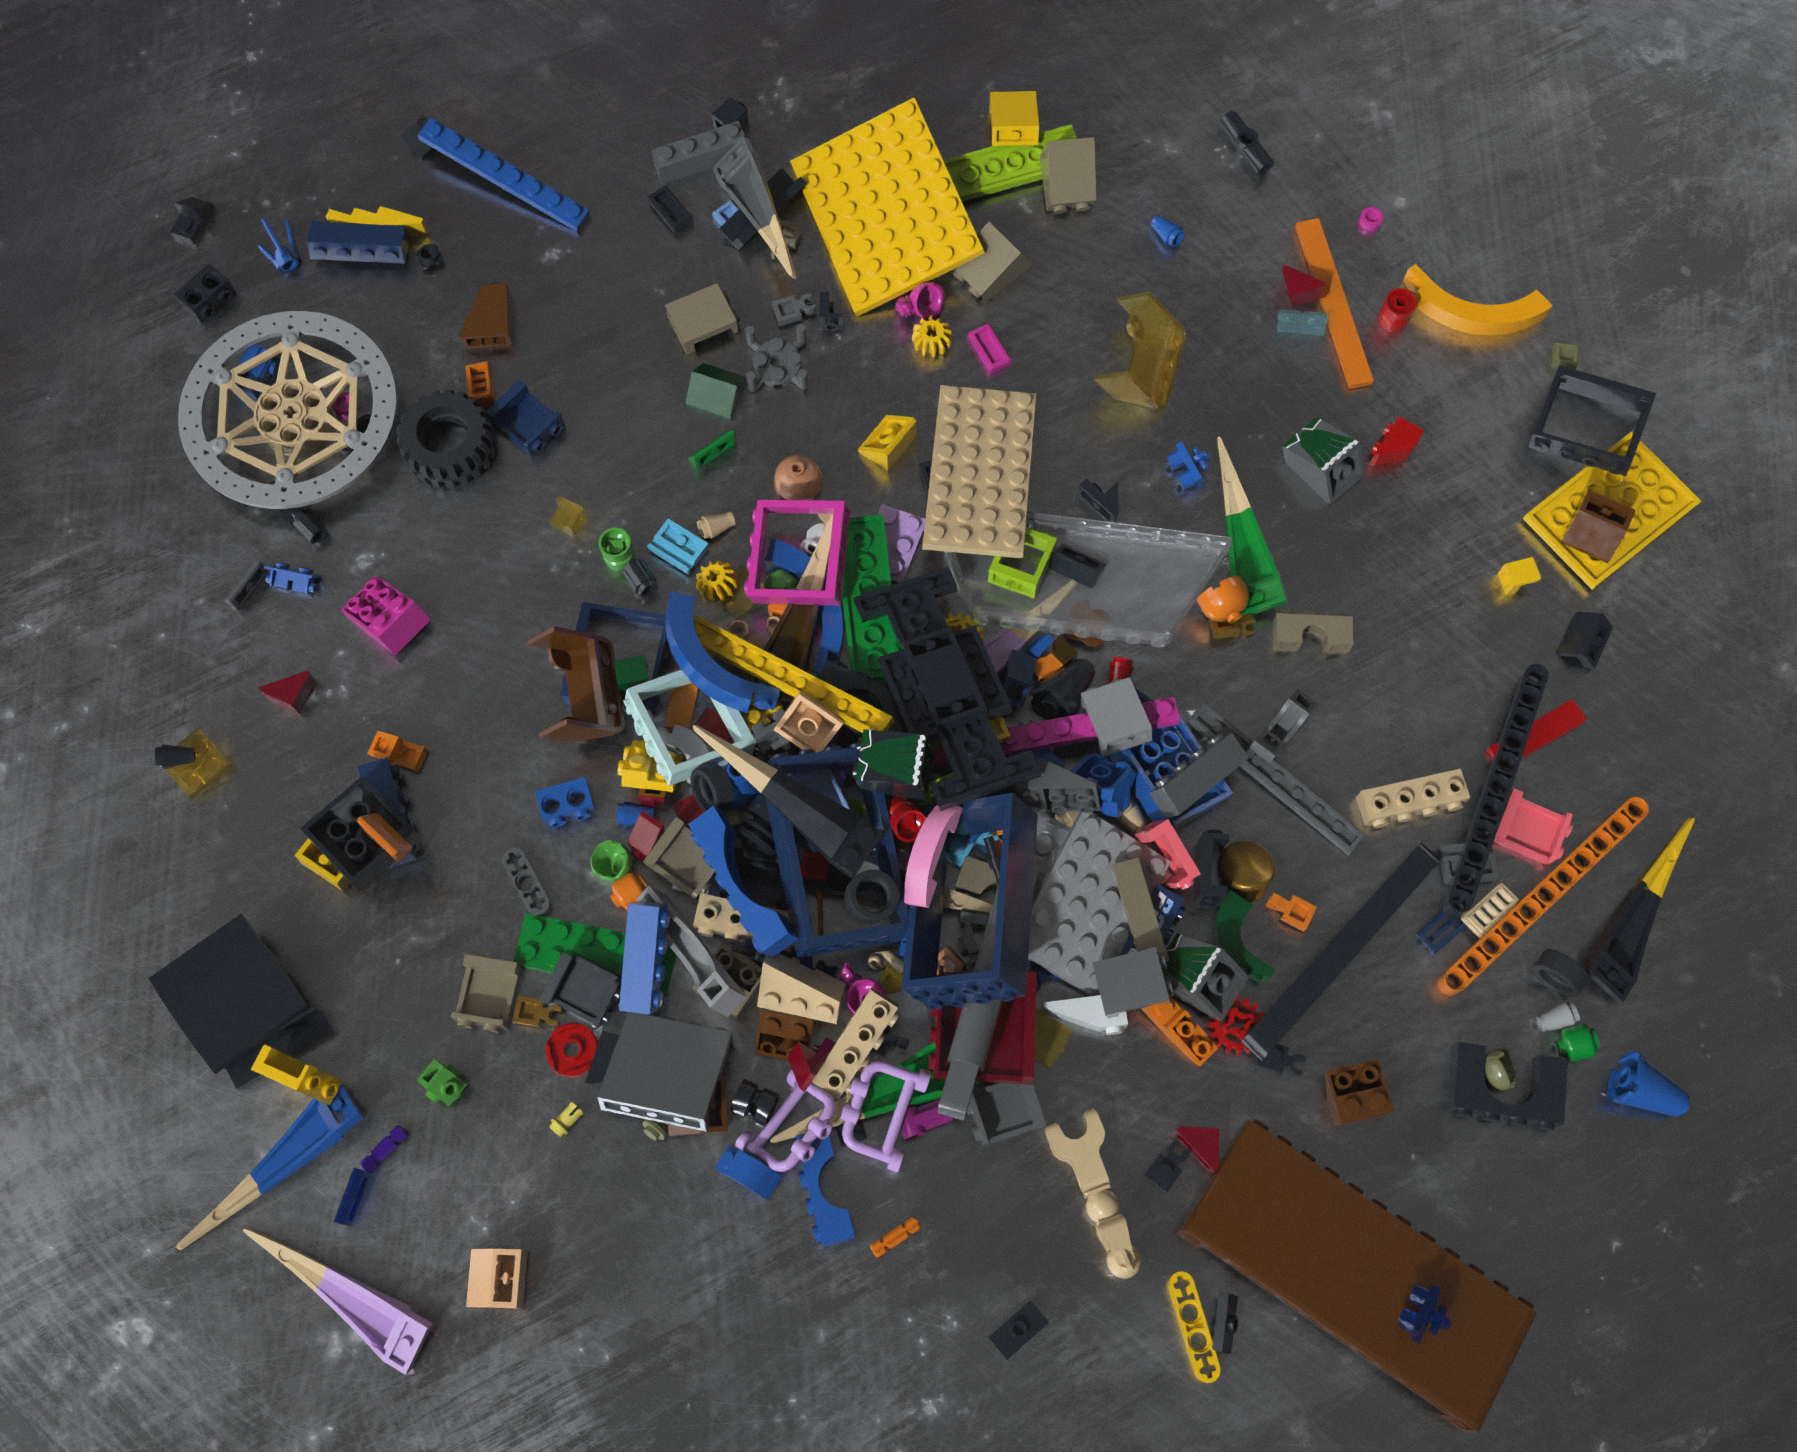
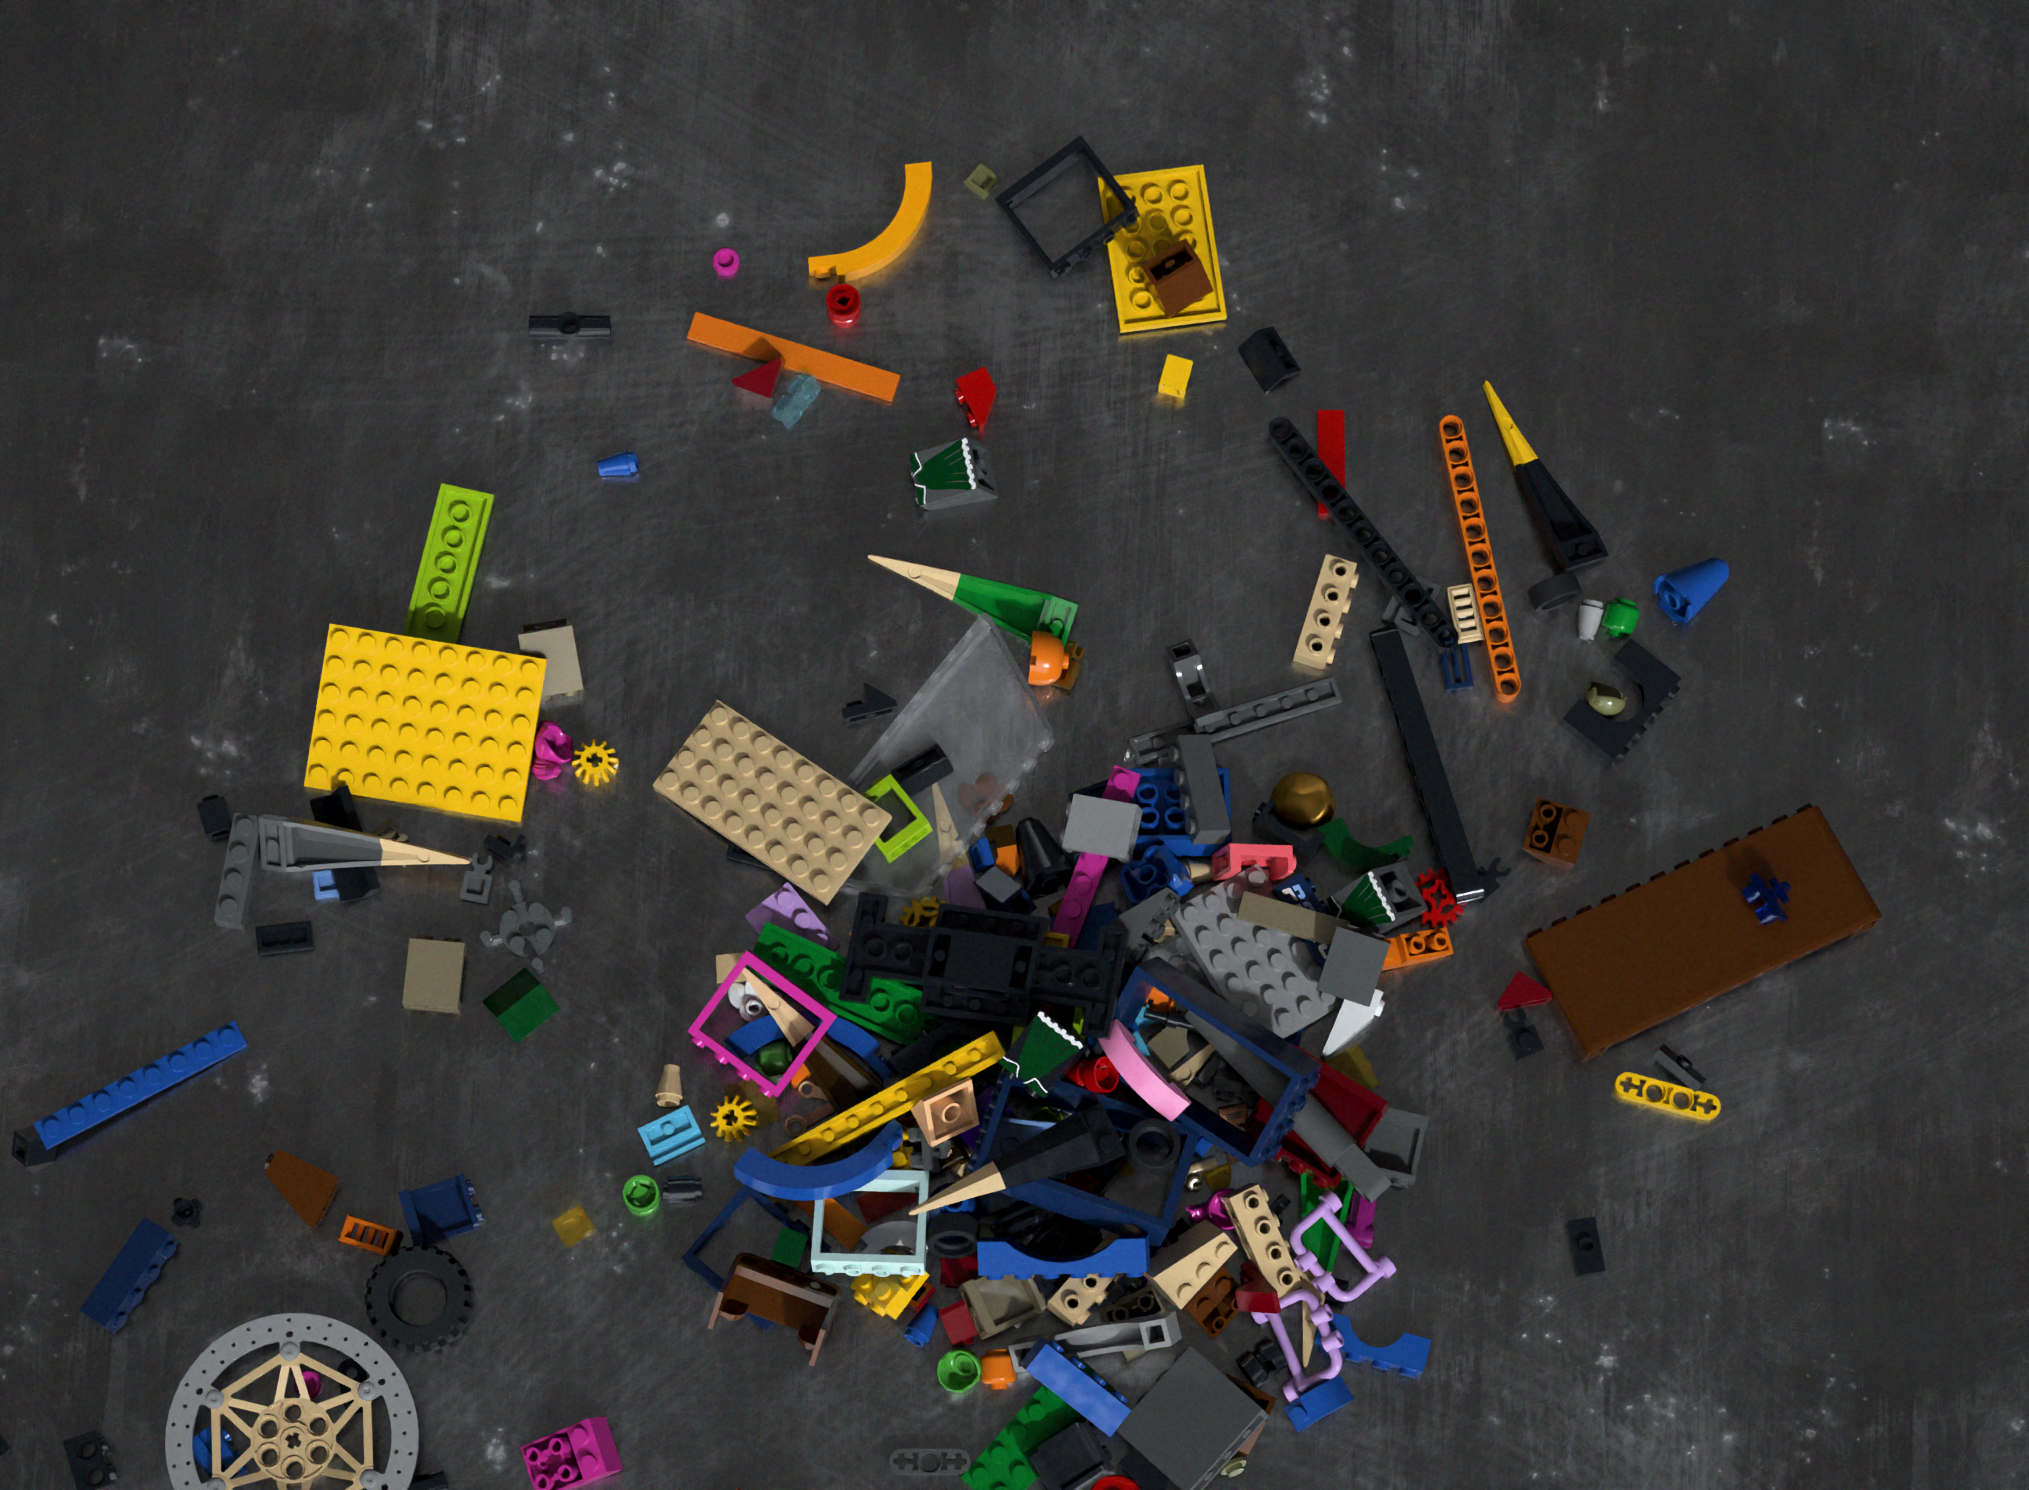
camera: 65 degrees left, 5 degrees up
blue plant [258,218,301,272] -> none
yellow slope [326,206,429,237] -> none
blue brick [535,777,597,827] -> none
green slope [688,430,736,470] -> none
nougat cylinder [774,454,823,500] -> none
yellow slope [858,415,917,472] -> none
orange axle [870,1216,921,1257] -> none
dark pink tile [967,323,1011,374] -> none
yellow panel [989,91,1039,146] -> none
dark tan slope [1040,137,1096,214] -> none
tan piece [1045,1108,1142,1279] -> none
clear yellow windscreen [1094,291,1185,410] -> none
red cone [1109,657,1134,684] -> none
blue hips [1167,441,1211,489] -> none
orange plate [1266,893,1317,932] -> none
dark tan arch [1272,611,1353,654] -> none
coral panel [1493,788,1573,866] -> none

